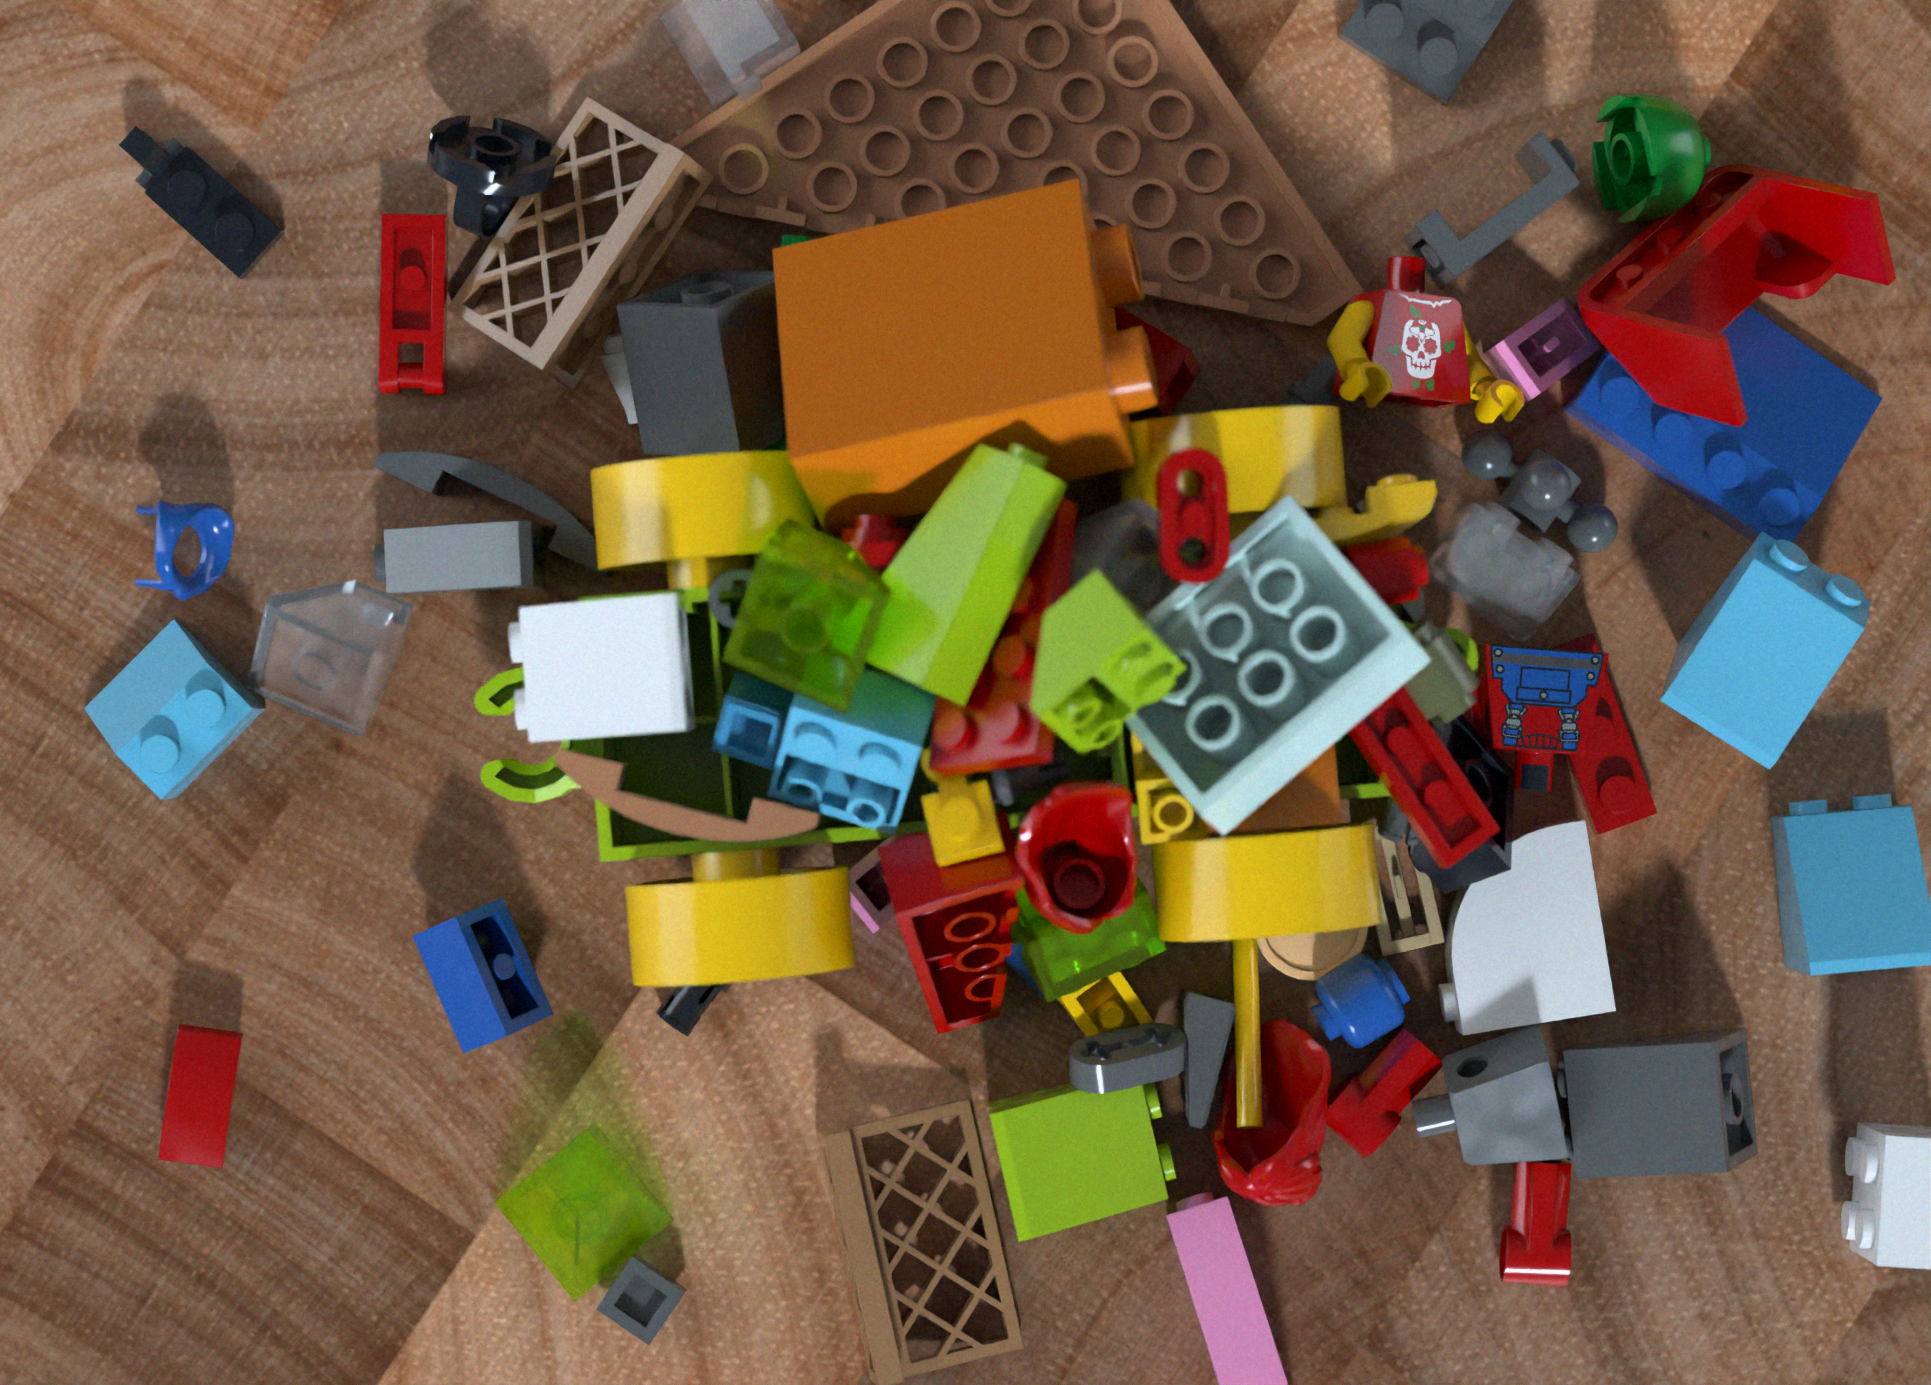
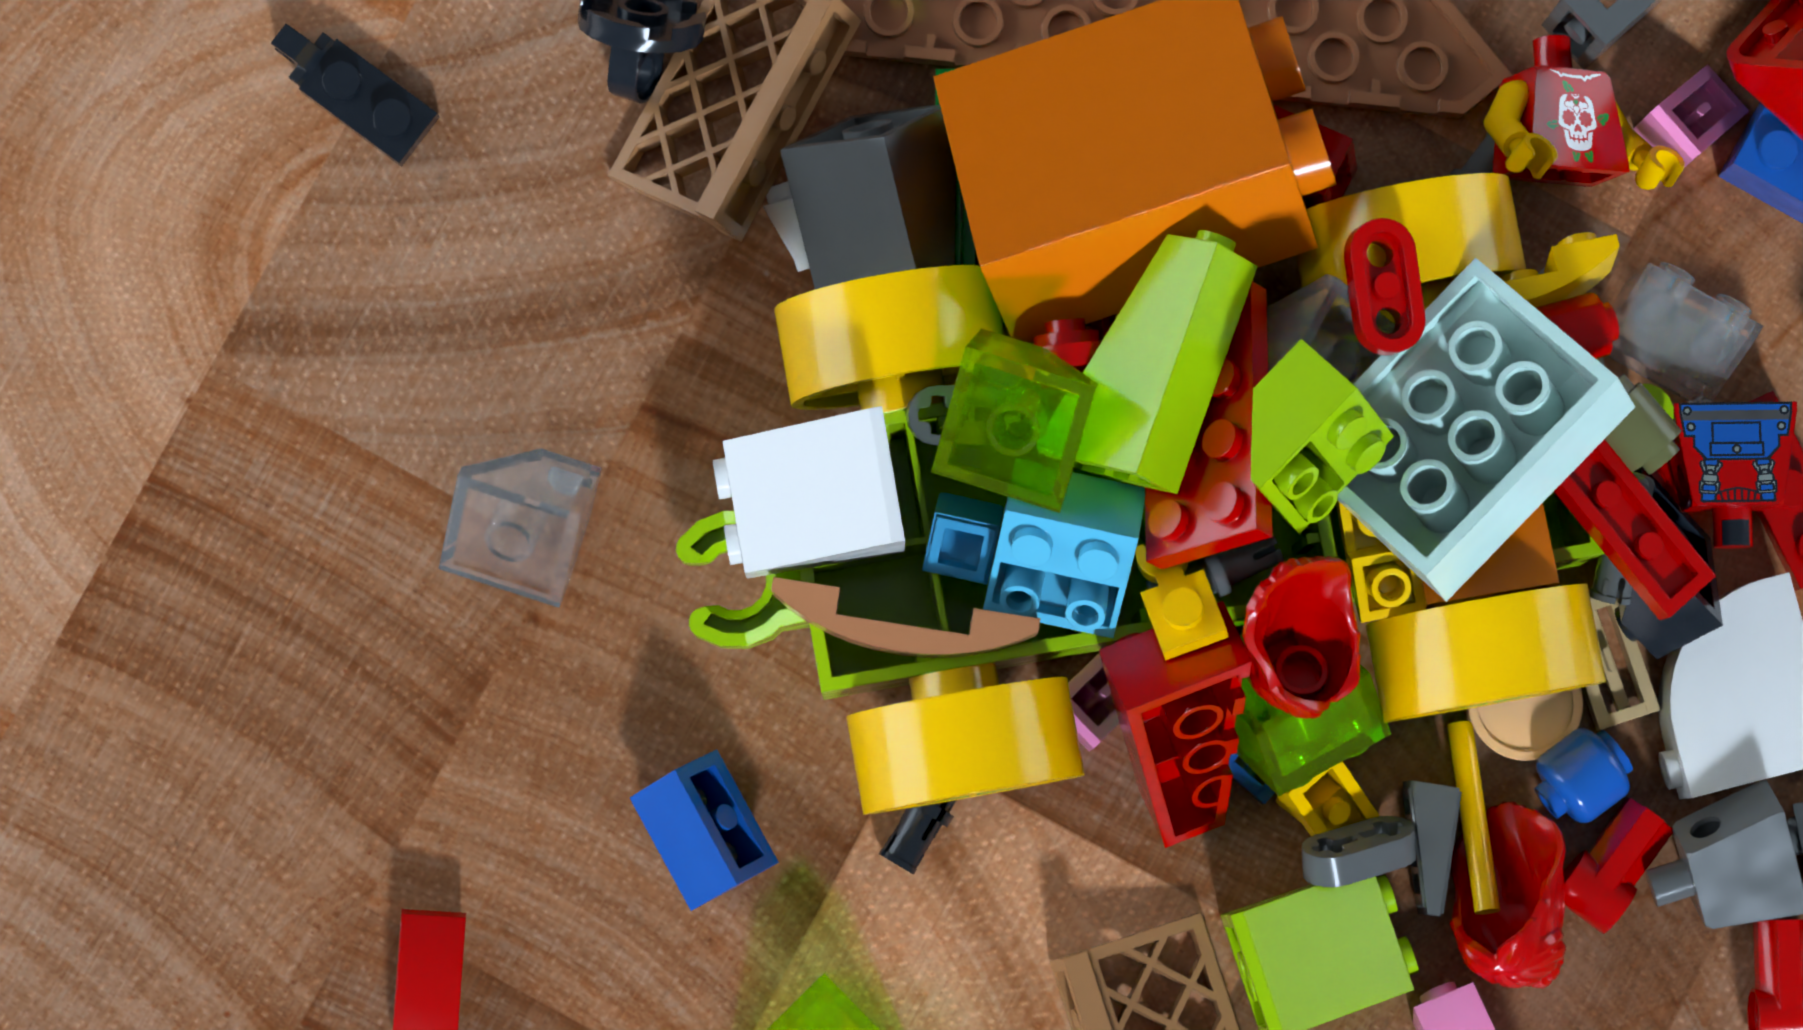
camera: 10 degrees left, 5 degrees down
medium azure slope [84,619,266,800] -> none
blue piece [135,500,235,600] -> none
dark grey slope [373,451,614,578] -> none
slope [374,520,547,596] -> none
red plate [378,214,449,395] -> none
dark grey piece [1461,429,1618,553] -> none

